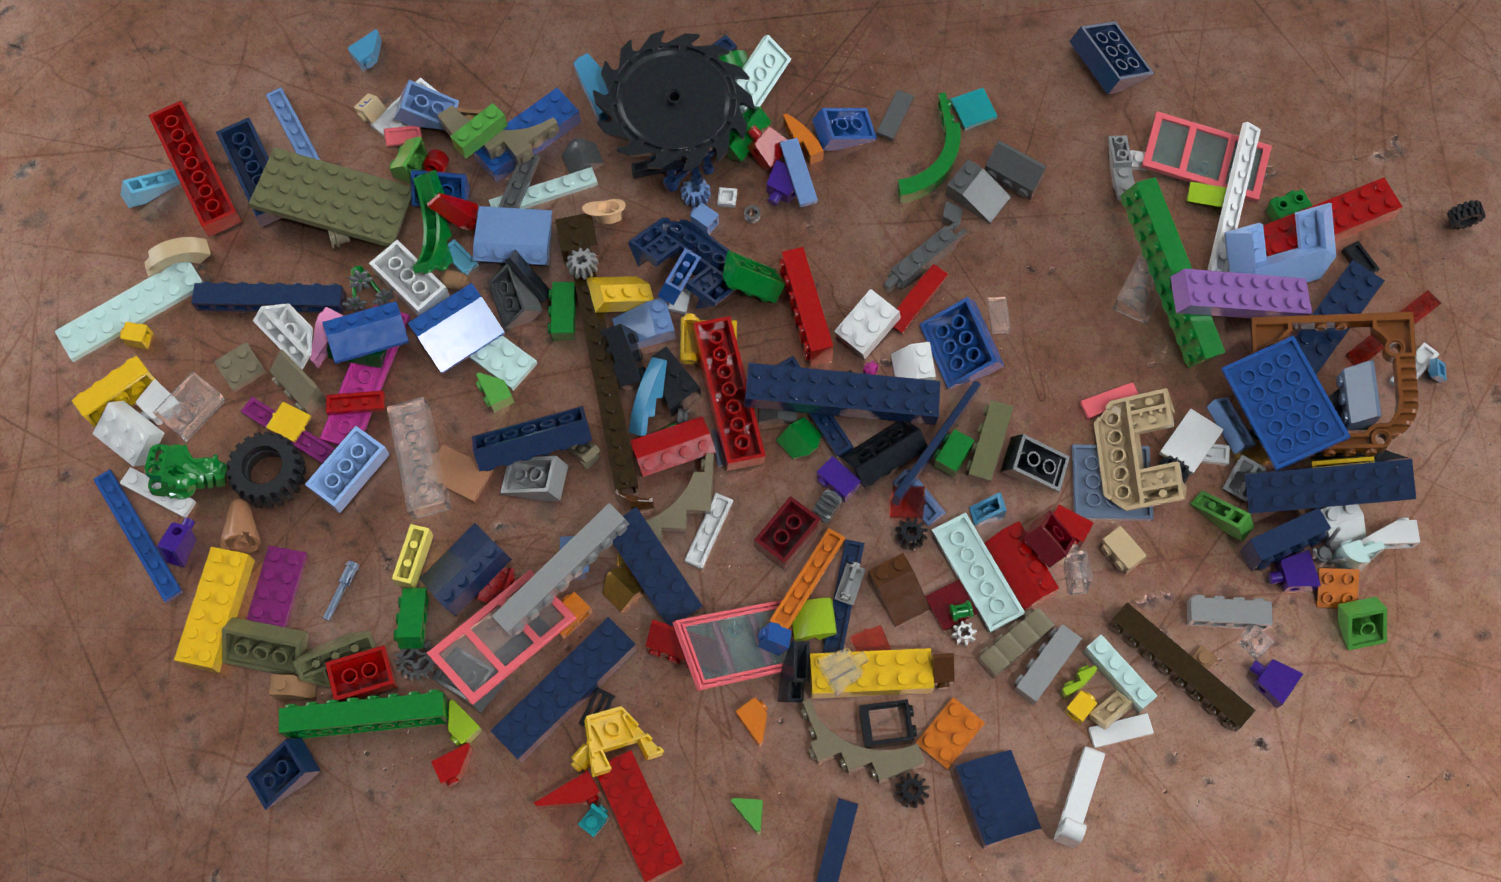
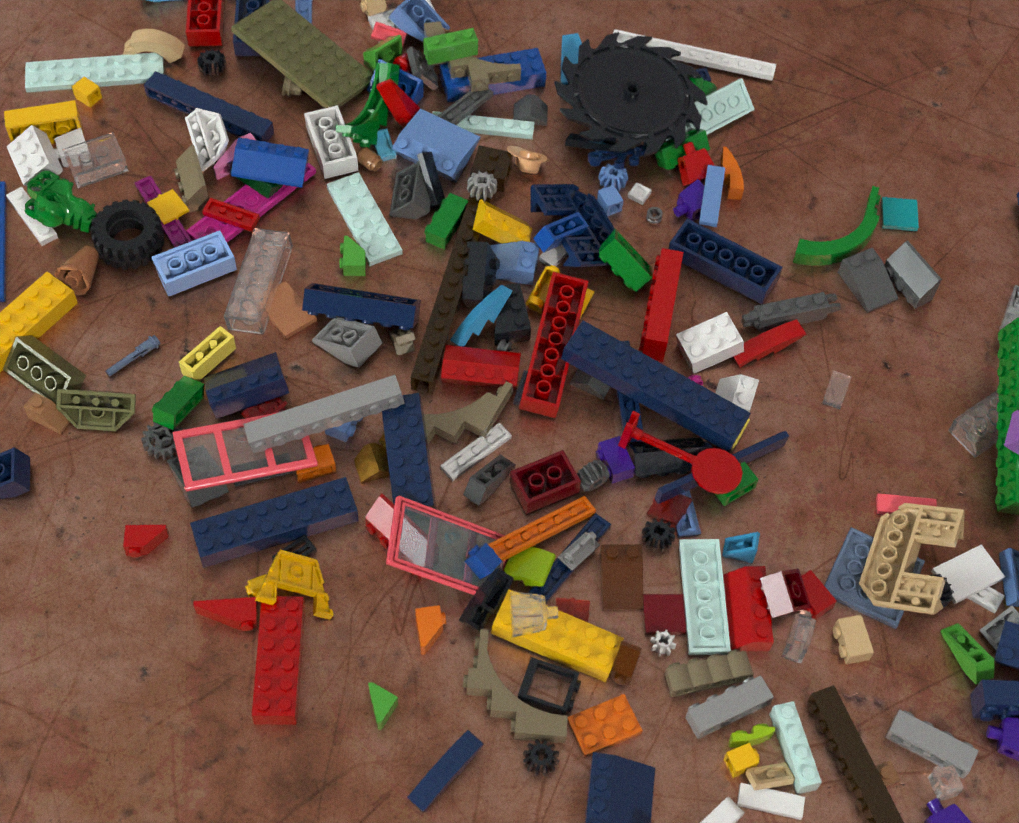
camera: 20 degrees right, 10 degrees down
dark purple torso [157,518,196,568] -> none
dark tan plate [214,342,267,393] -> none
magenta plate [246,546,308,628] -> none
green brick [279,689,450,739] -> none
red slope [325,645,398,702] -> none
dark grey plant [342,266,395,313] -> none
slope [408,283,505,374] -> none
lime slope [448,699,483,746] -> none
teal bracket [578,803,610,838] -> none
reddish brown slope [615,489,655,513] -> none
green slope [776,417,822,460] -> none
blue slope [812,108,877,151] -> none
dark grey tile [876,90,914,141] -> none
blue slope [920,297,1005,389] -> none
dark grey slope [942,201,963,226] -> none
green bush [949,600,974,622] -> none
olive wedge [966,400,1014,482] -> none
black slope [1000,434,1070,492] -> none
none -> black gear [197,48,227,77]
none -> dark grey plate [406,46,439,91]
none -> dark grey slope [463,454,516,505]
none -> white plate [613,29,776,81]
none -> red piece [618,411,743,494]
none -> dark blue brick [668,218,783,304]

